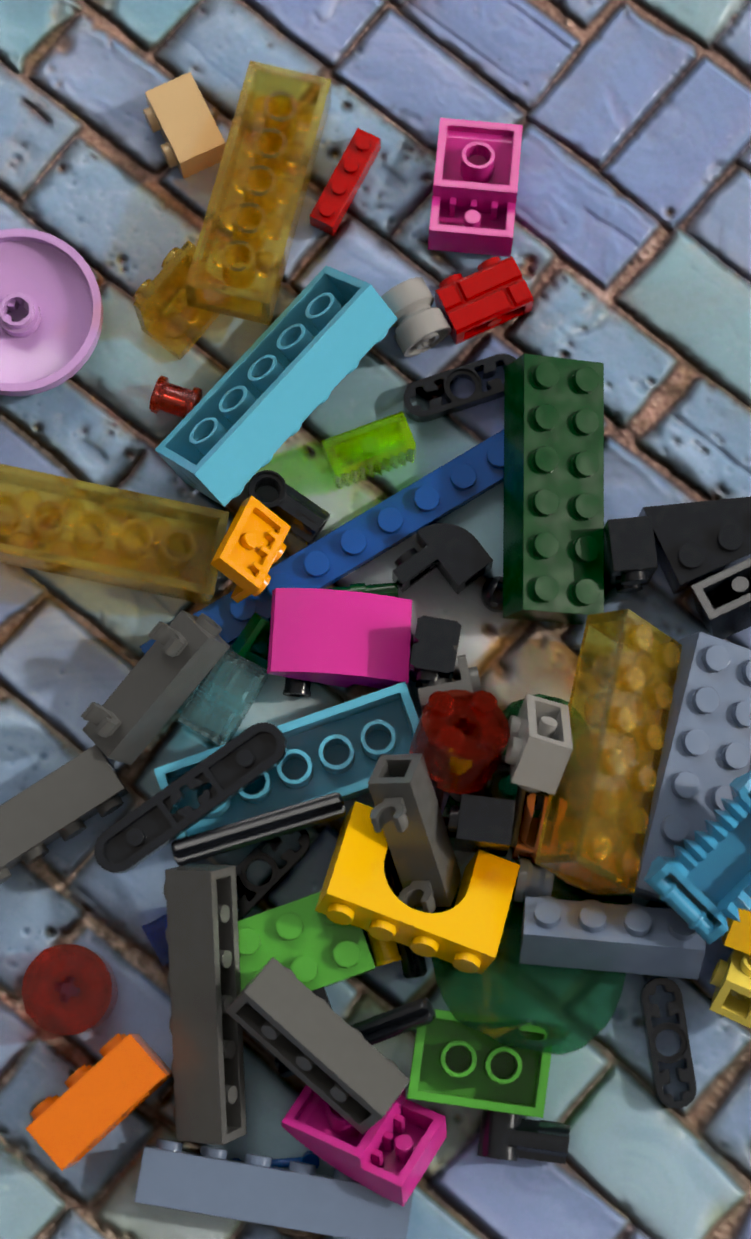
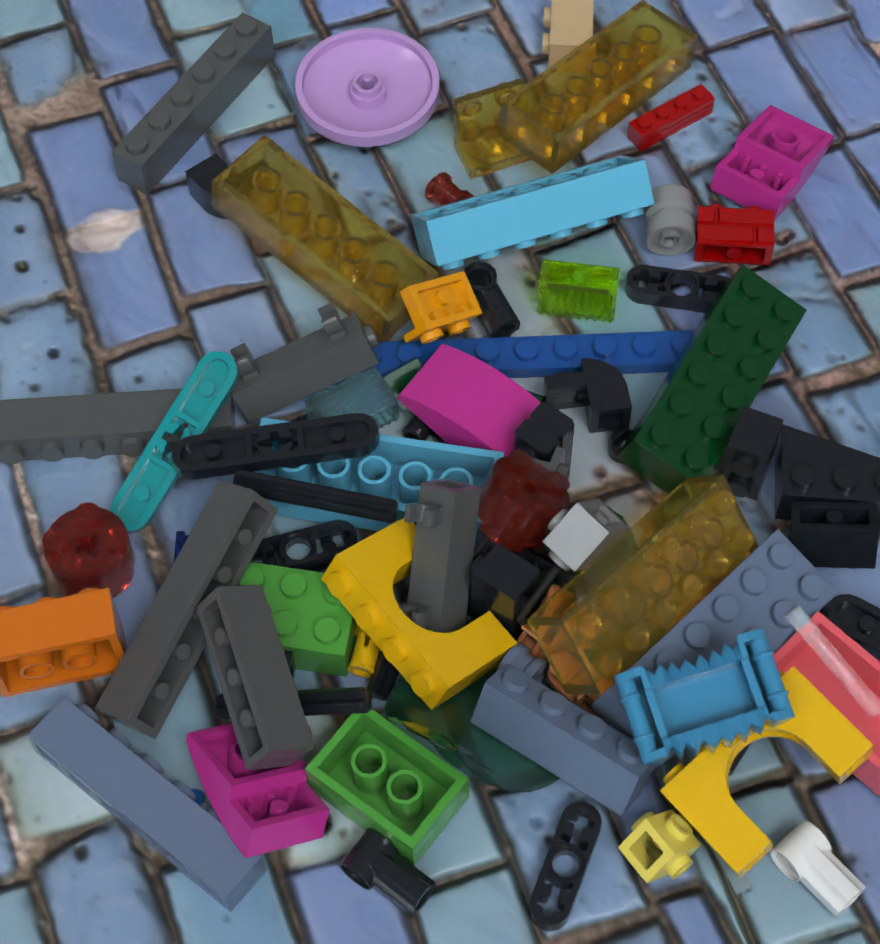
camera: 30 degrees right, 20 degrees down
none -> teal piece [110,351,239,533]

